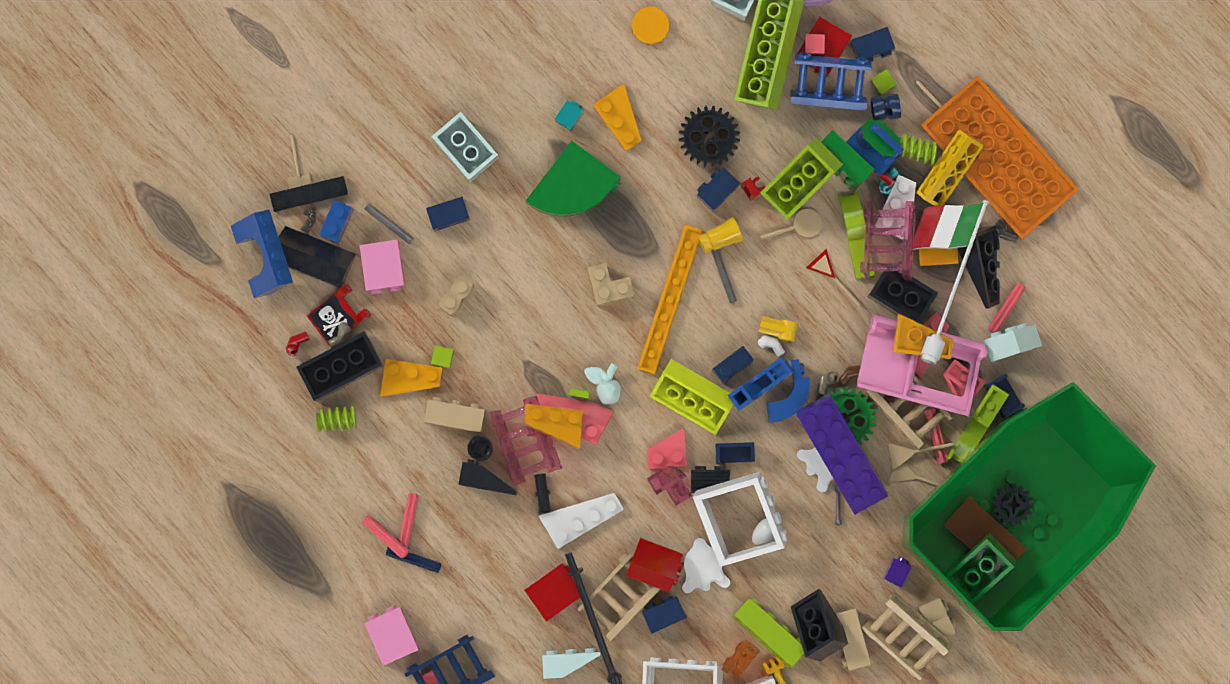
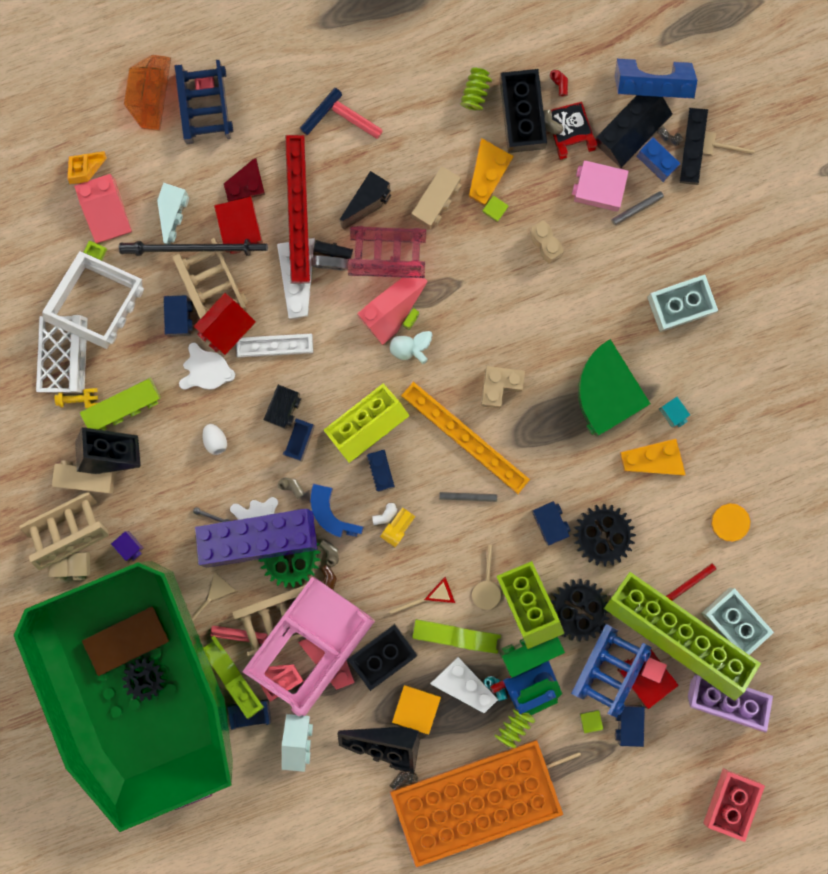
camera: 110 degrees right, 0 degrees up
coral axle [362,515,409,558] -> none
bright pink brick [364,605,420,666] -> none
dark blue panel [426,197,470,232] -> none
black wheel [467,436,493,461] -> none
light orange wing [524,404,583,450] -> none
coral wing [647,429,687,469] -> none
clear pink brick [647,466,692,505] -> none
white window [693,471,788,567] -> none
yellow plant [698,217,743,253] -> none
clear orange plate [721,639,760,681] -> none
blue arch [727,356,794,411] -> none
red tile [740,177,765,201] -> none
clear pink fence [860,201,916,280] -> none
dark blue wheel [870,94,901,121] -> none
tan piece [888,443,955,471] -> none
light orange wing [892,313,954,359] -> none
flag [910,200,989,365] -> none
yellow fence [916,129,984,206] -> none
green brick [945,533,1017,605] -> none
coral axle [988,283,1026,333] -> none
none -> dark red wing [223,158,265,202]
none -> white tile [236,334,313,358]
none -> dark tan arm [278,477,305,499]
none -> red tile [285,135,310,284]
none -> flat silver beam [312,256,349,271]
none -> black gear [550,579,610,642]
none -> red bar [666,563,717,601]

